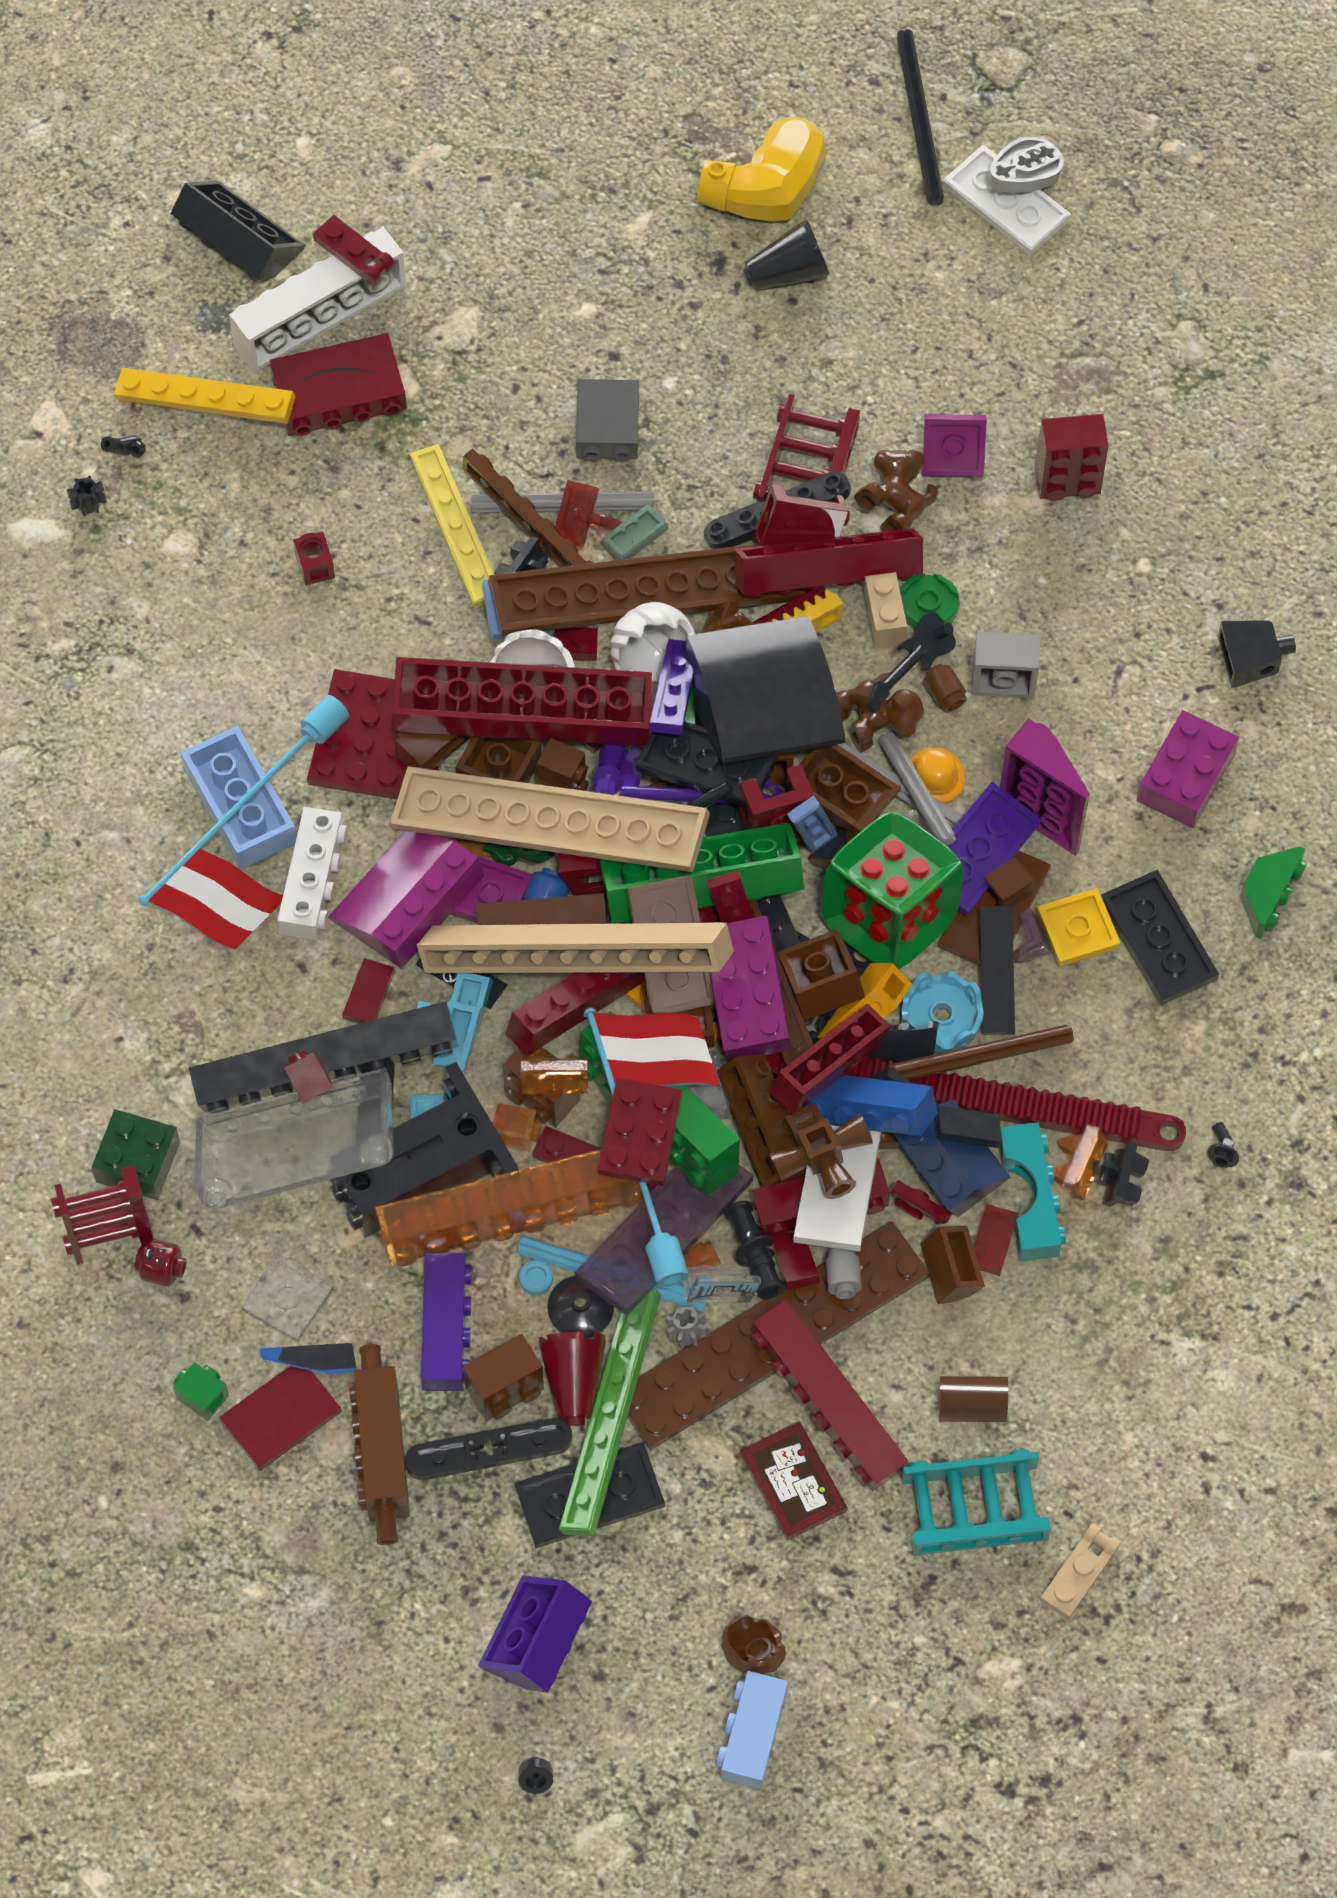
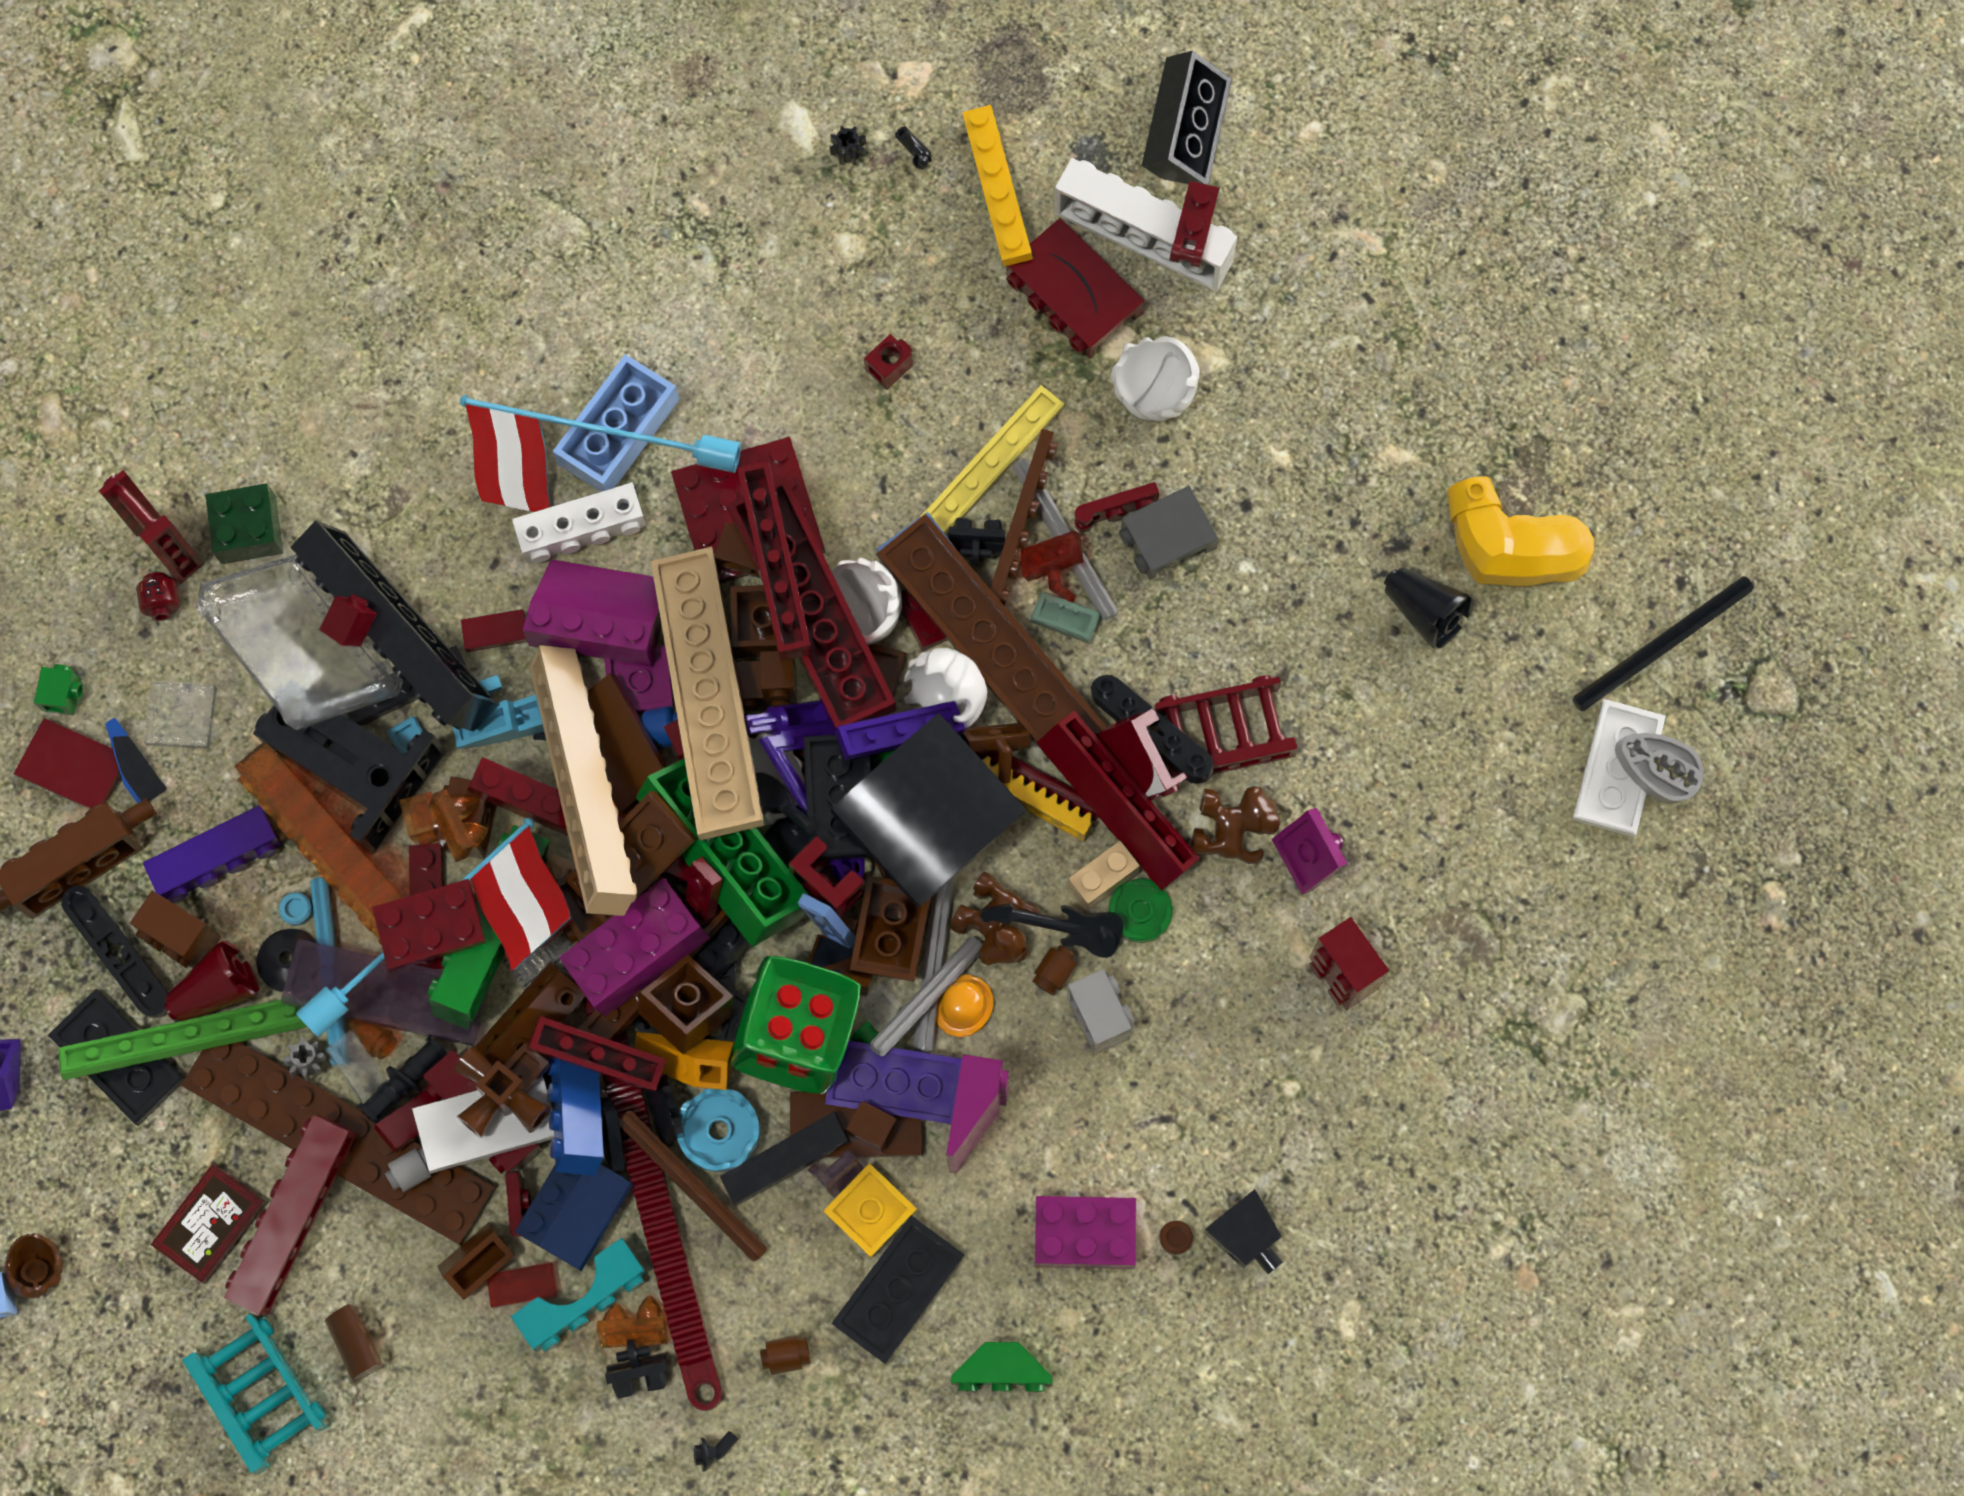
camera: 65 degrees right, 10 degrees up
black tile [935,1105,1002,1148] -> none
none -> dark red brick [737,461,812,662]
none -> reddish brown brick [760,1336,811,1375]
none -> dark red plate [1074,482,1159,532]
none -> white piece [1111,336,1199,421]
none -> reddish brown tile [1159,1221,1193,1255]

